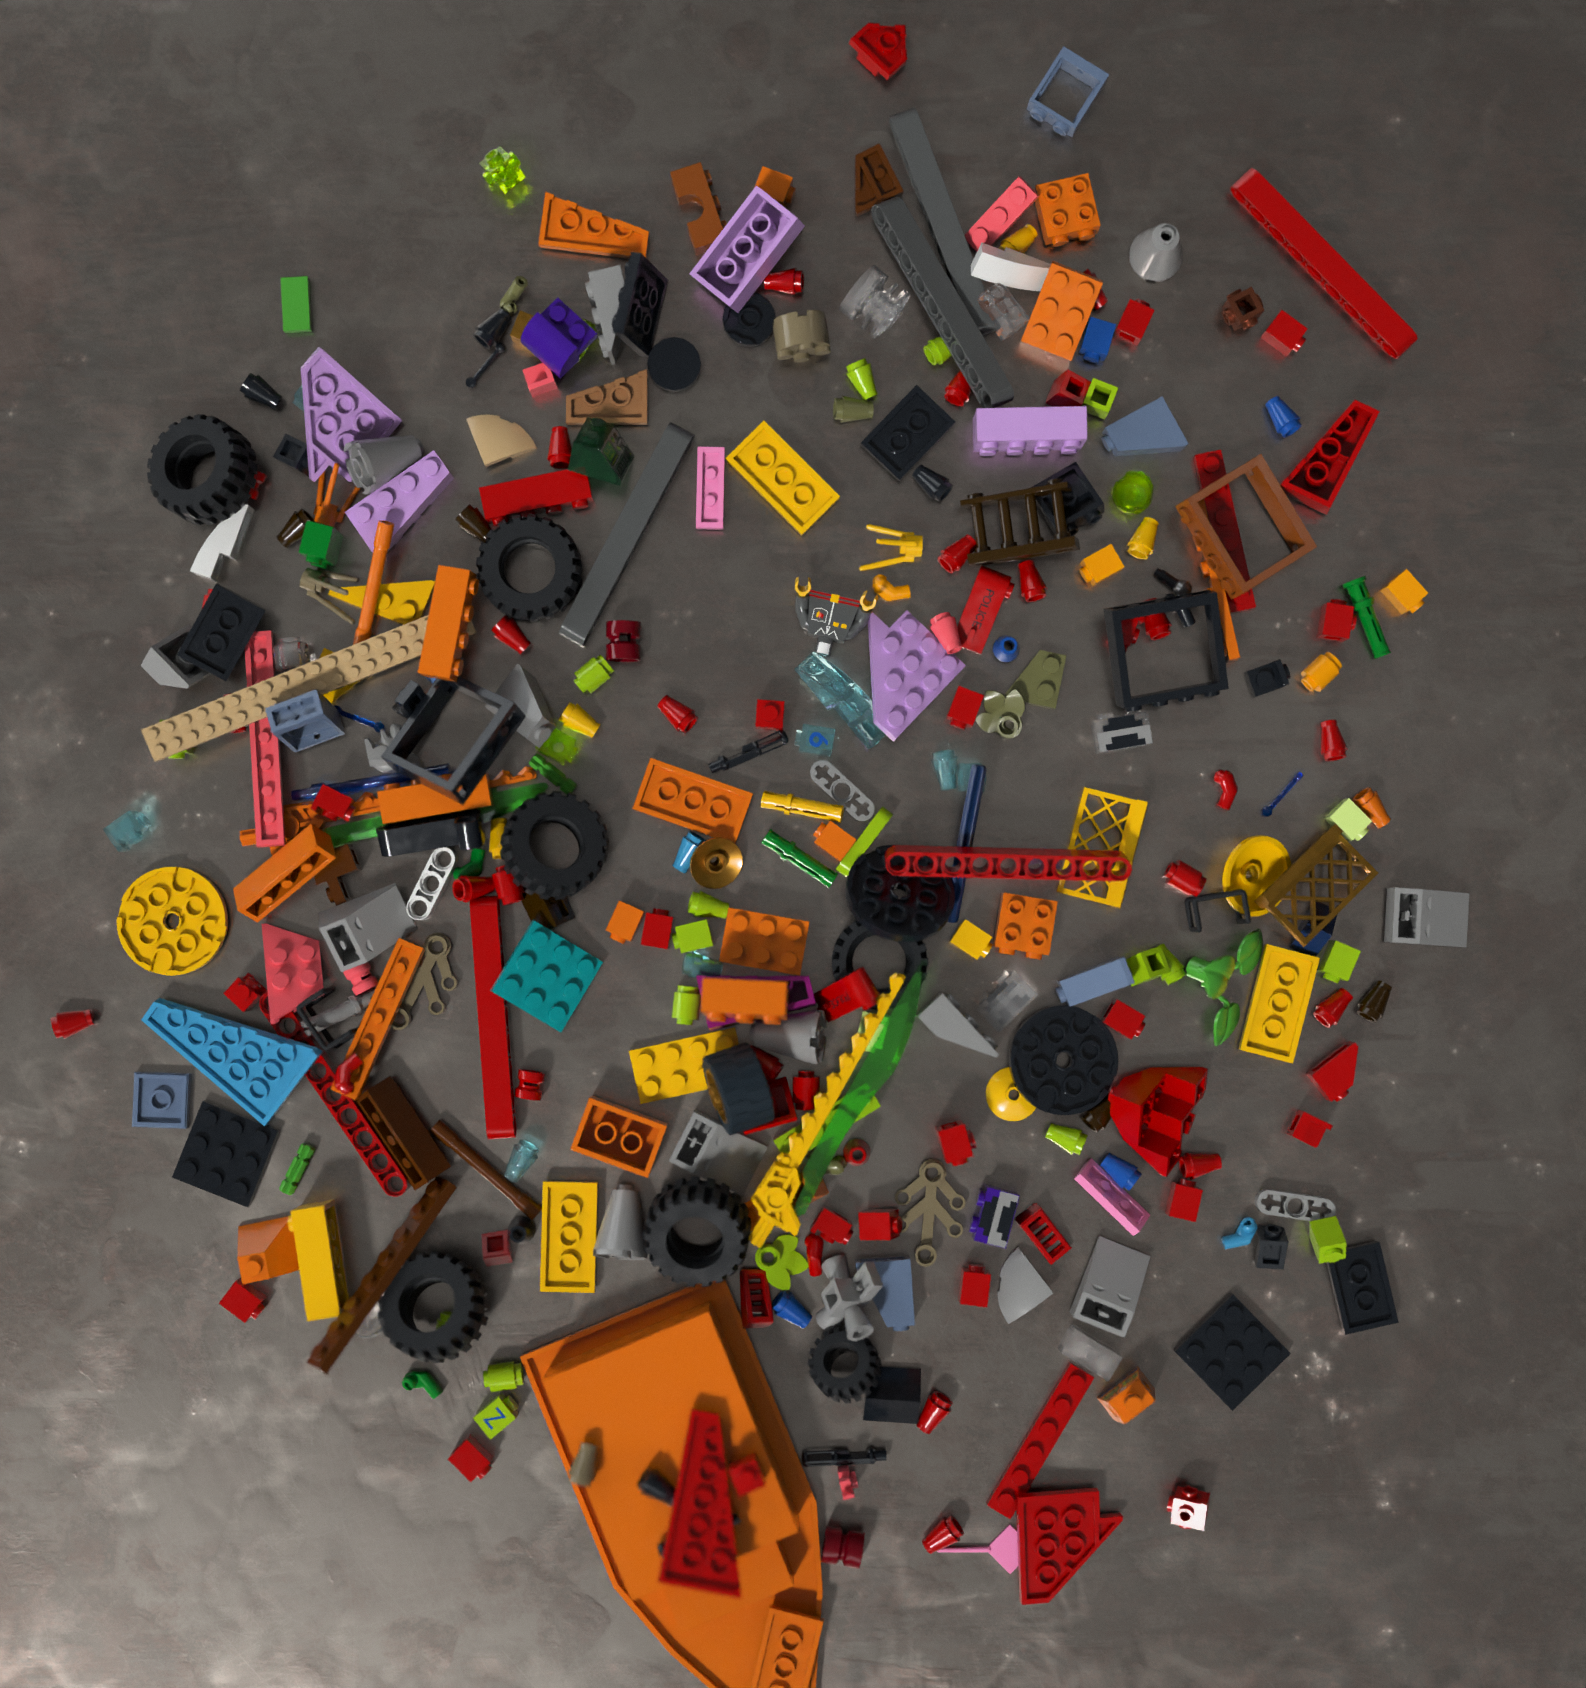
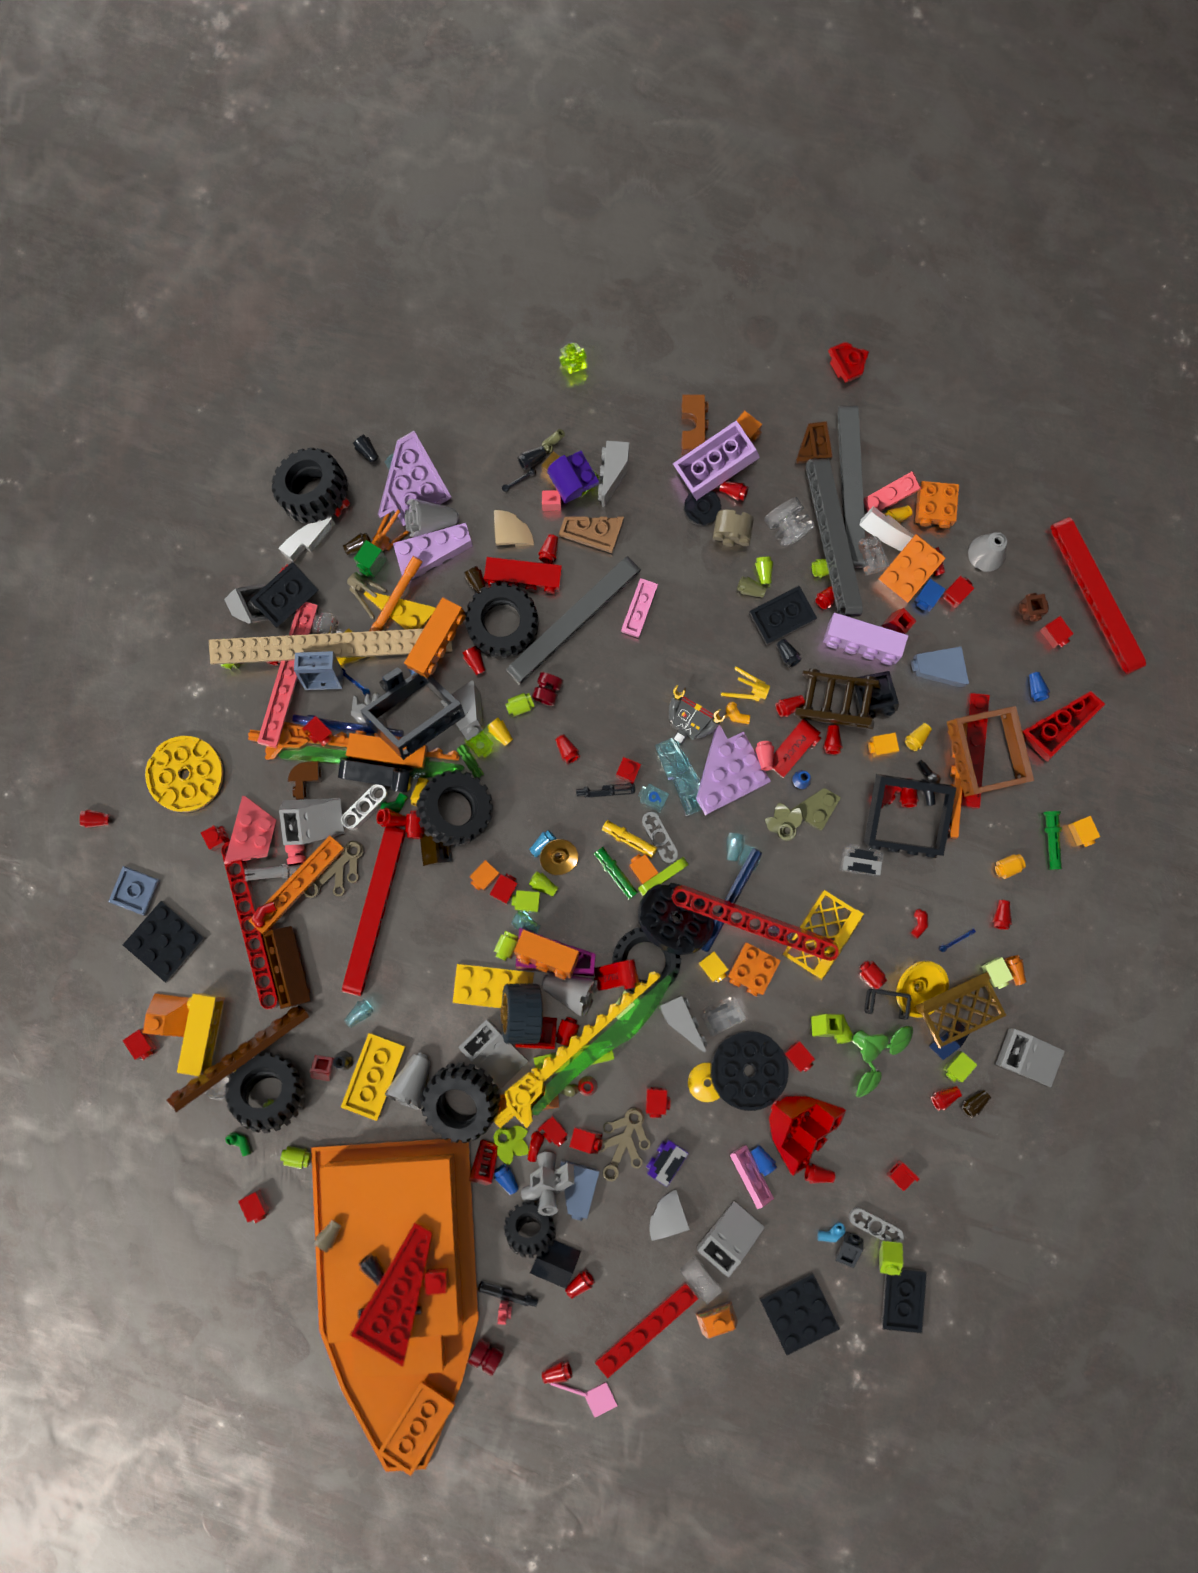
camera: 20 degrees right, 5 degrees down
clear light blue brick [103,810,151,852] -> none
dark azure wing [141,998,323,1126] -> none
orange brick [233,823,336,923] -> none
black bracket [273,434,309,477] -> none
bright green axle [279,1143,315,1195] -> none
bright green tile [281,276,312,333] -> none
black piece [297,987,358,1051] -> none
reddish brown piece [429,1119,542,1220] -> none
lime brick [473,1392,519,1440] -> none
teal plate [490,920,603,1032] -> none
red wheel [514,1069,546,1101] -> none
orange wing [538,191,650,259] -> none
clear green slope [568,417,634,486] -> none
orange brick [570,1095,669,1178] -> none
black plate [612,252,668,358] -> none
orange plate [632,758,753,844] -> none
black tile [647,337,701,392] -> none
orange brick [719,907,809,976] -> none
yellow plate [726,420,840,536] -> none
red cone [751,1045,784,1083] -> none
red brick [946,686,984,730] -> none
red brick [958,1264,991,1307] -> none
red slope [1015,1203,1072,1265] -> none
red wing [1016,1487,1123,1605] -> none
sand blue window [1027,46,1109,138] -> none
lime cone [1045,1123,1088,1155] -> none
sand blue slope [1055,956,1135,1007] -> none
lime brick [1081,378,1118,420] -> none
dark brown cone [1081,1092,1112,1133] -> none
clear neon green hair [1112,471,1154,515] -> none
red brick [1165,1178,1203,1222] -> none
brick [1167,1486,1210,1531] -> none
yellow plate [1238,944,1320,1064] -> none
black bracket [1245,659,1291,698] -> none
red slope [1306,1041,1358,1102] -> none
red brick [1316,599,1357,642] -> none

